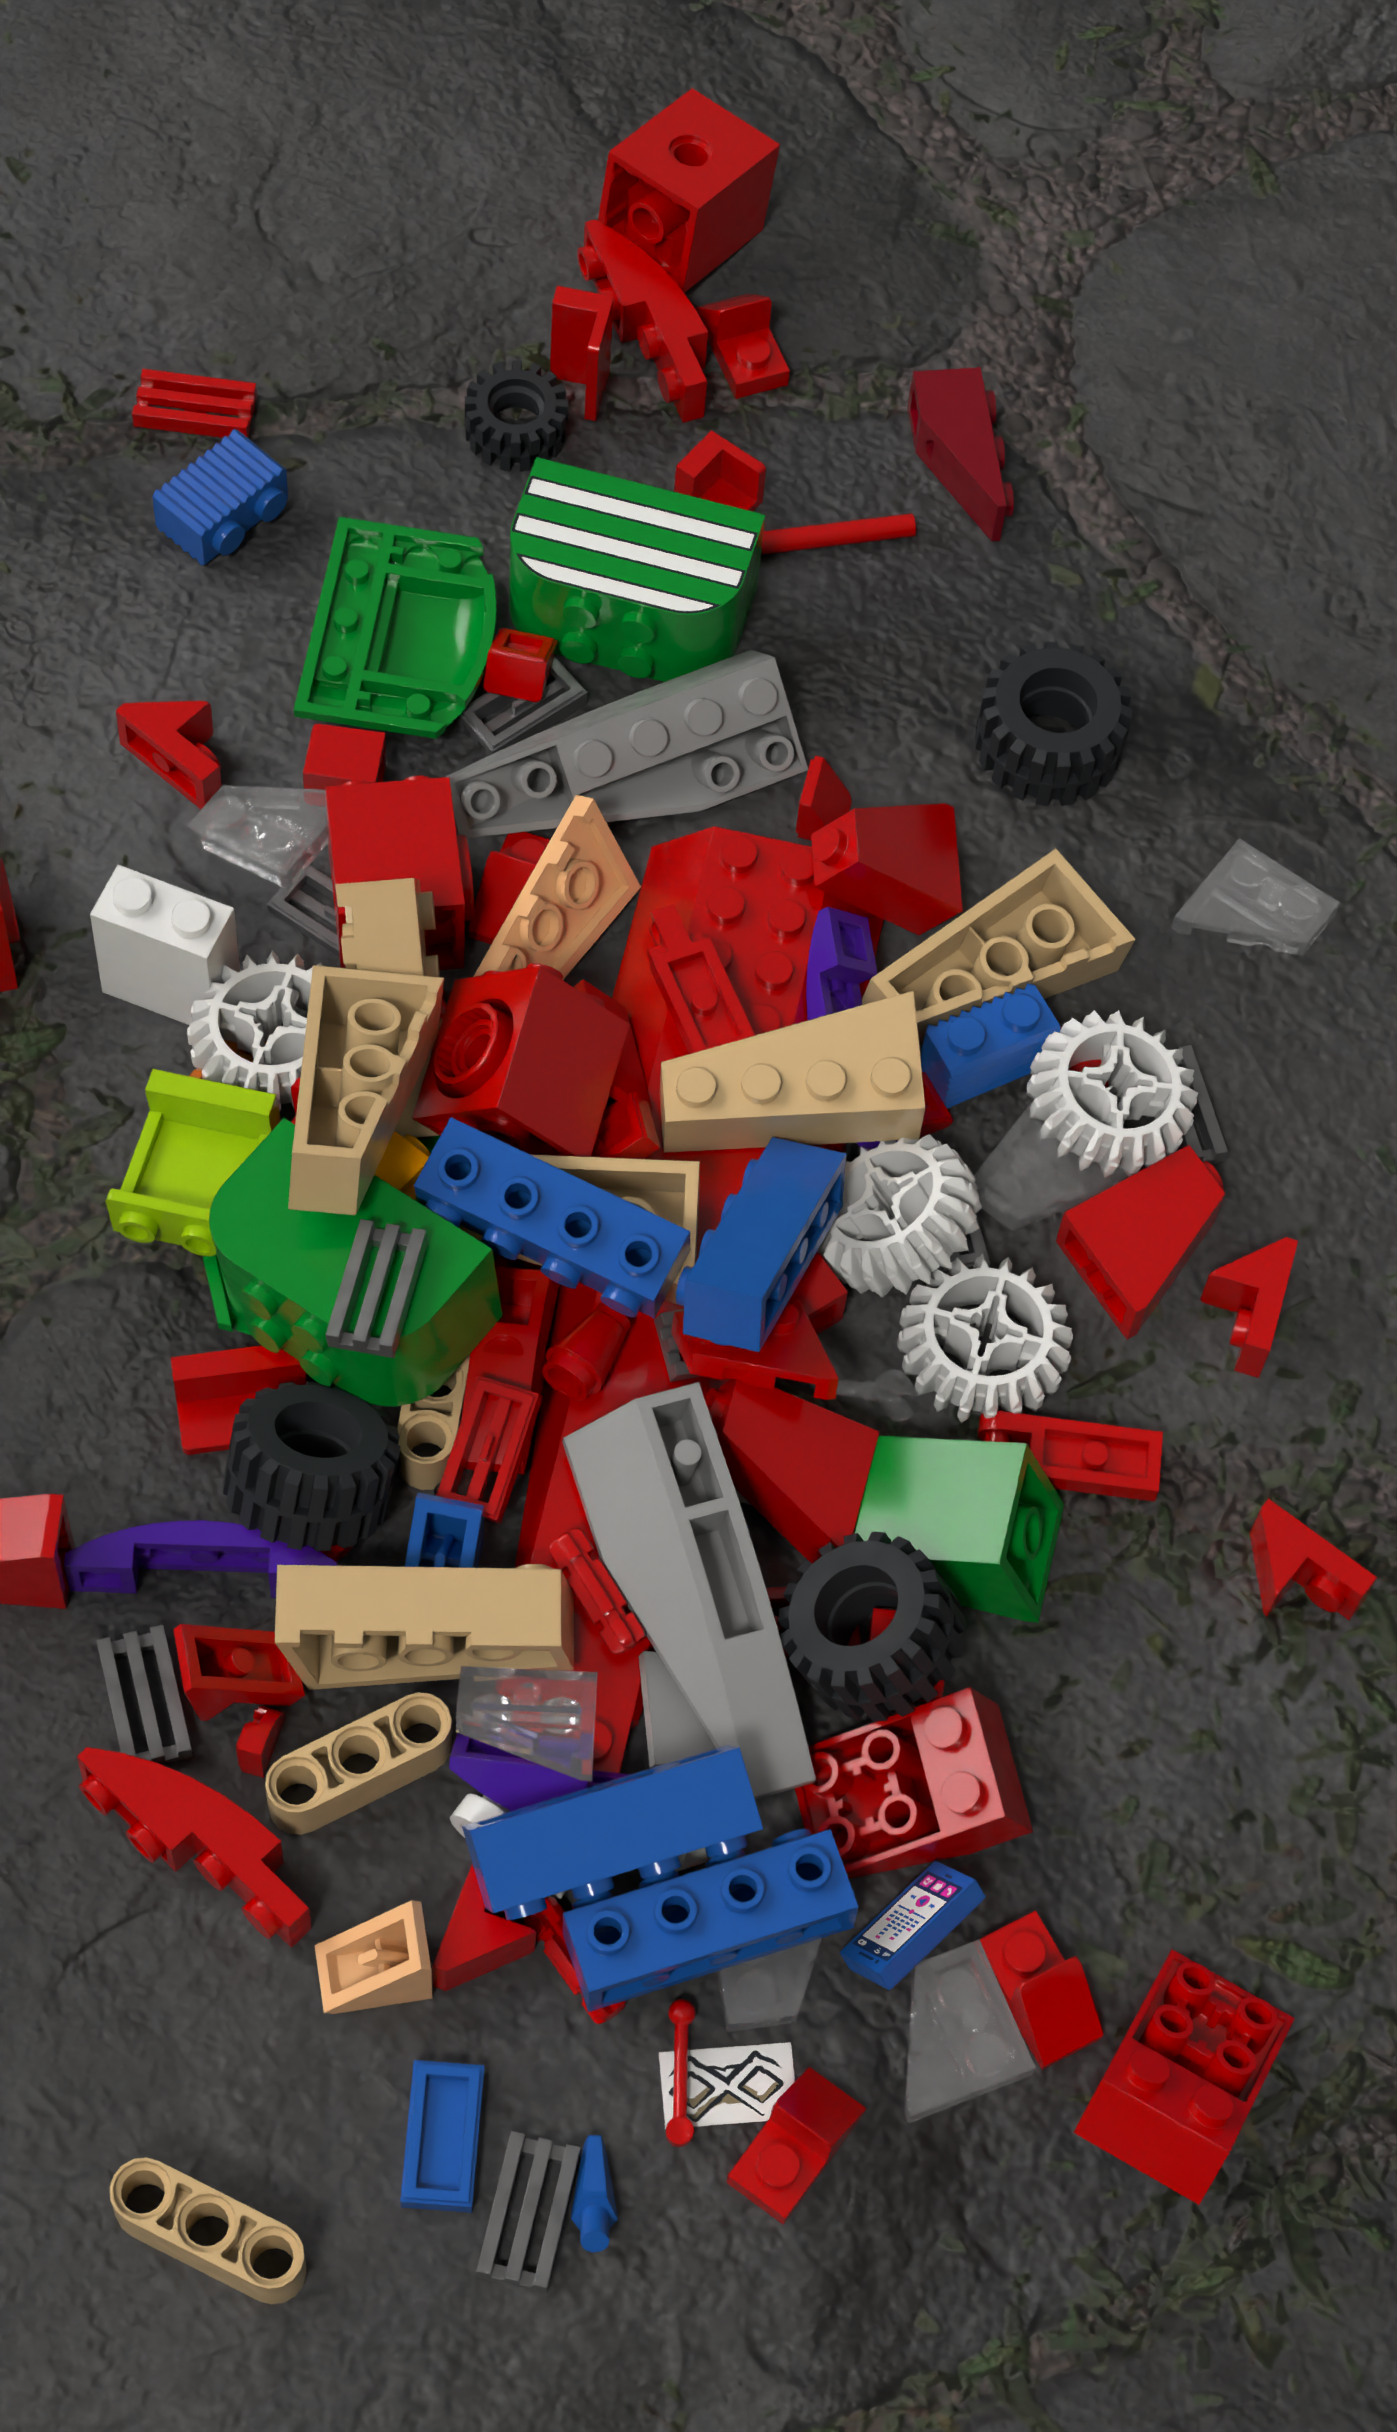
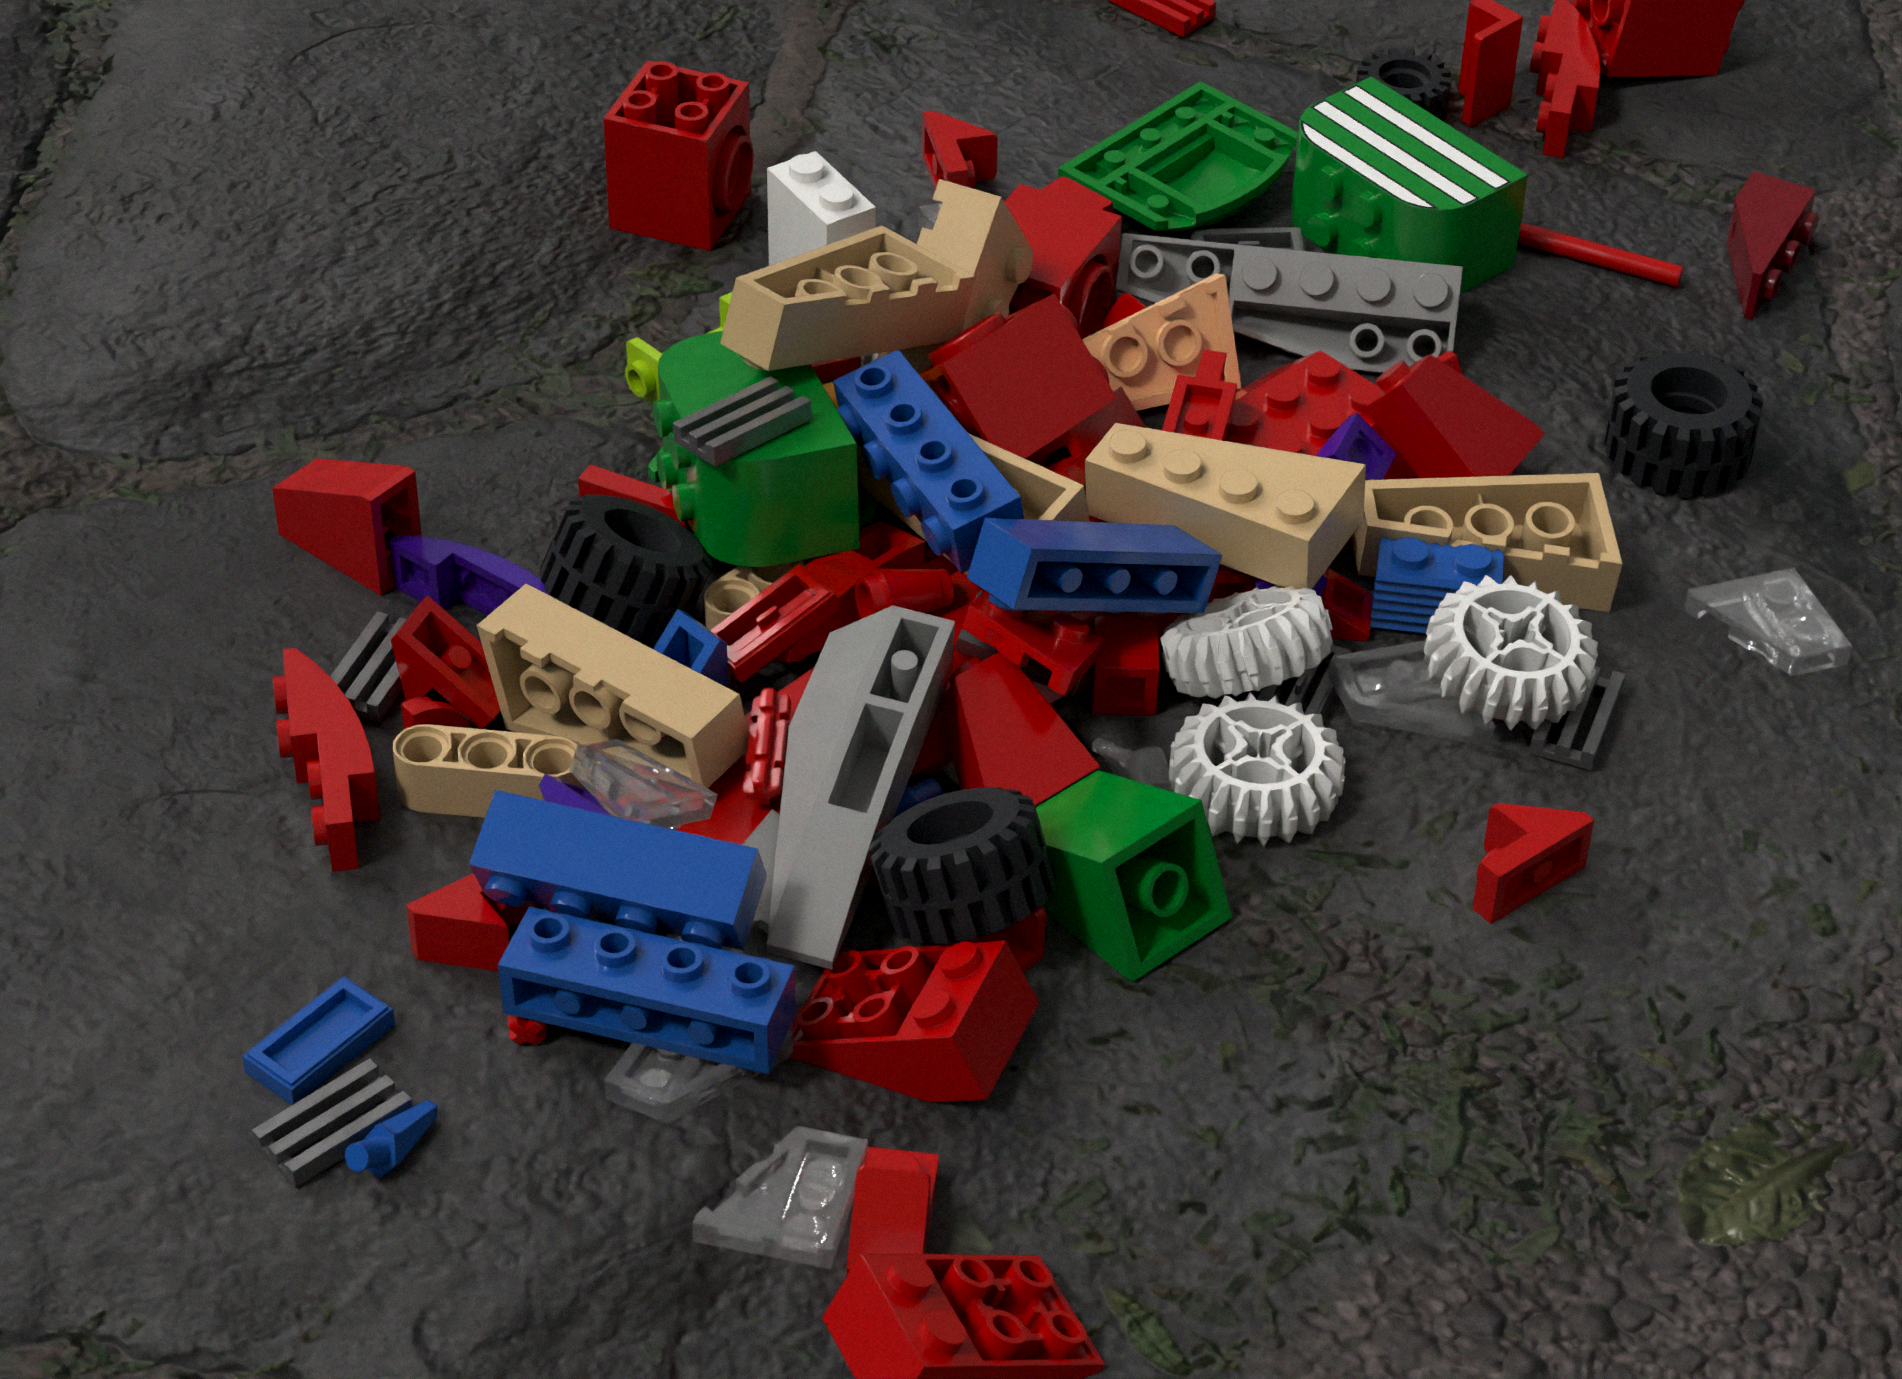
camera: 40 degrees right, 20 degrees down
tan beam [110,2157,307,2304] -> none
blue brick [152,429,288,565] -> none
light nougat slope [315,1900,432,2014] -> none
red slope [483,628,558,702] -> none
white sticker [659,2042,795,2129] -> none
red hinge [665,1999,696,2147] -> none
red panel [674,430,766,512] -> none
red slope [696,293,790,399] -> none
red slope [726,2067,867,2225] -> none
tile [839,1861,986,1990] -> none
red plate [978,1411,1163,1502] -> none
red slope [1056,1145,1225,1340] -> none
red slope [1250,1498,1377,1621] -> none

